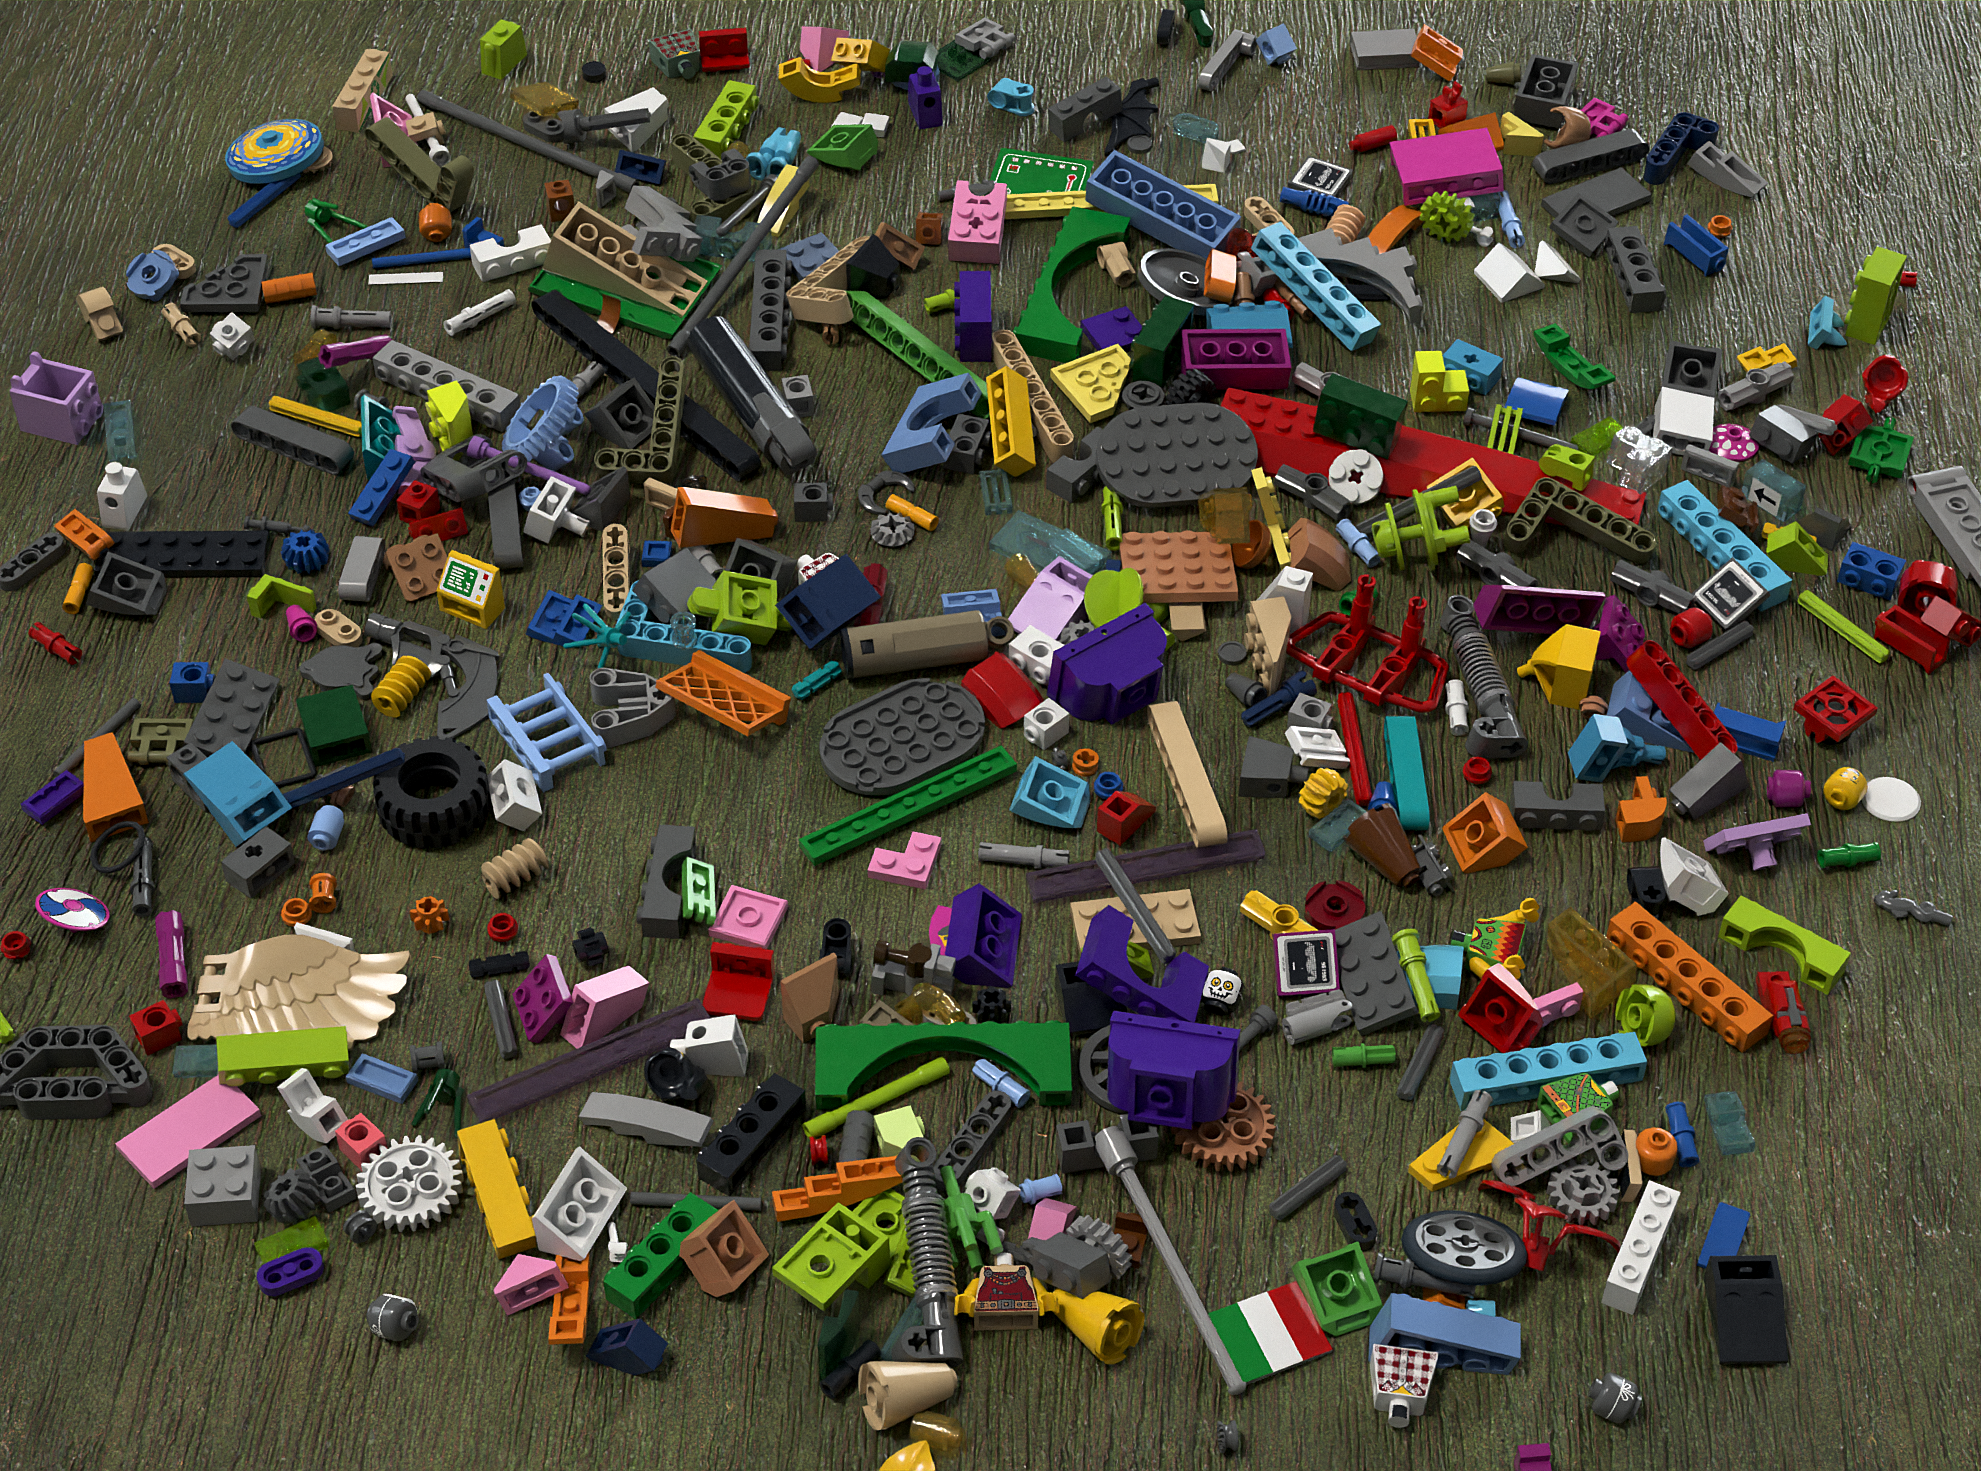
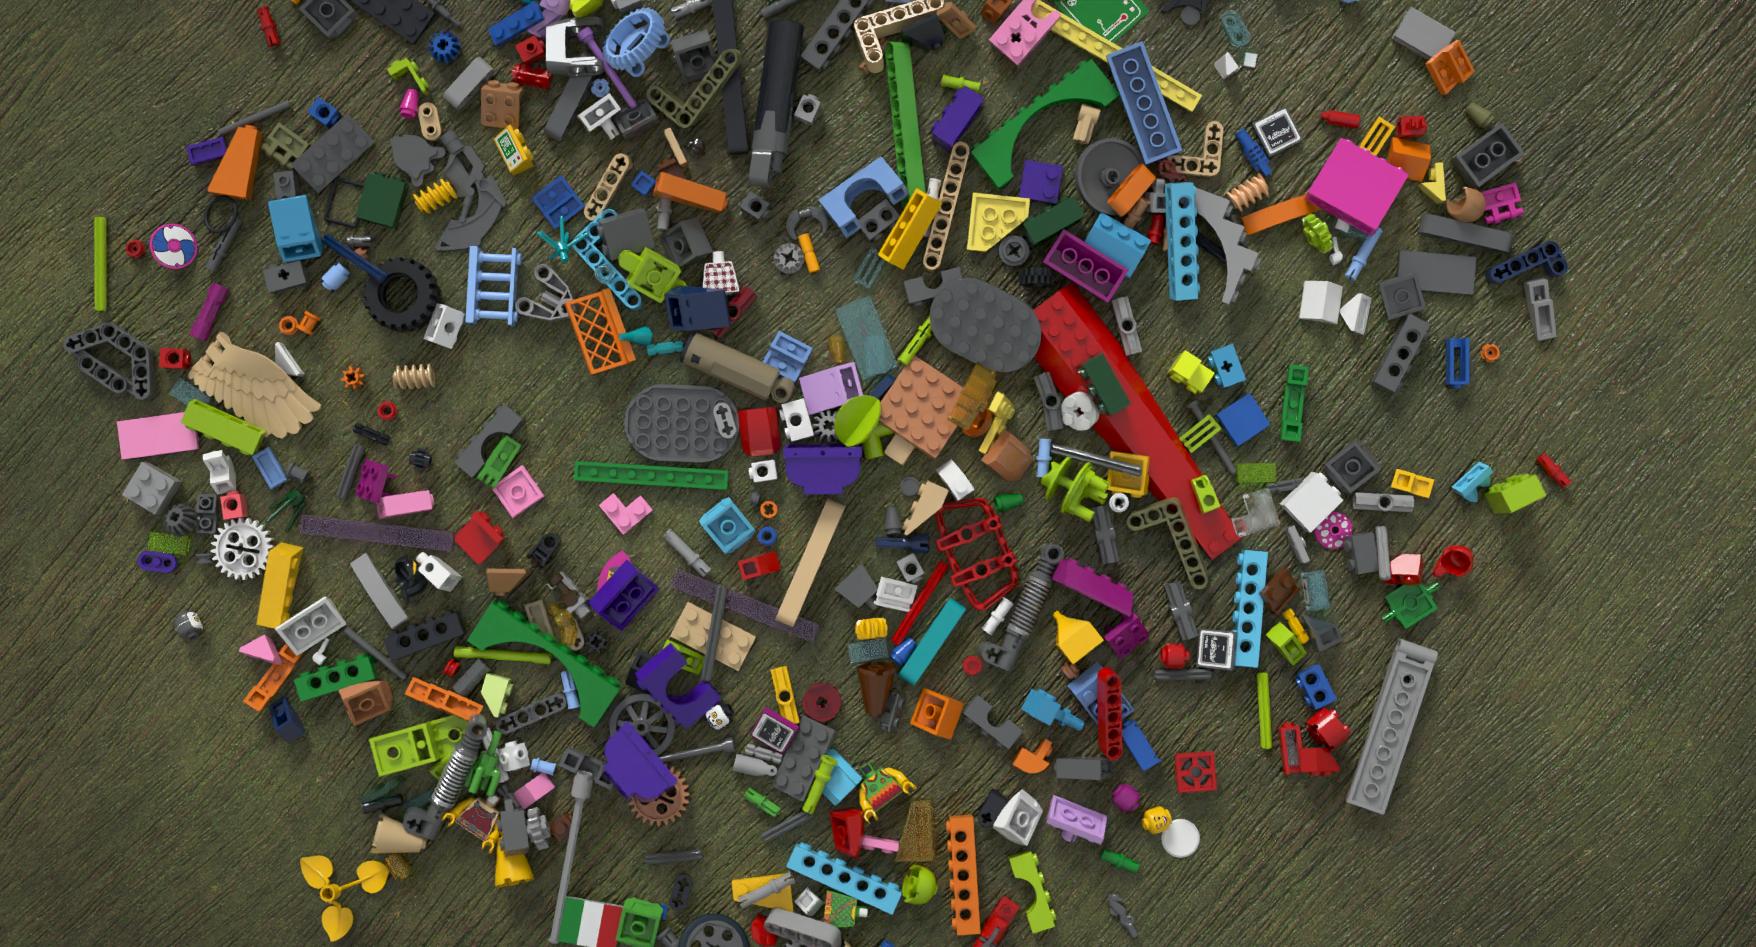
camera: 35 degrees right, 40 degrees up
none -> teal cone [619,326,653,345]
none -> light grey beam [713,403,737,439]

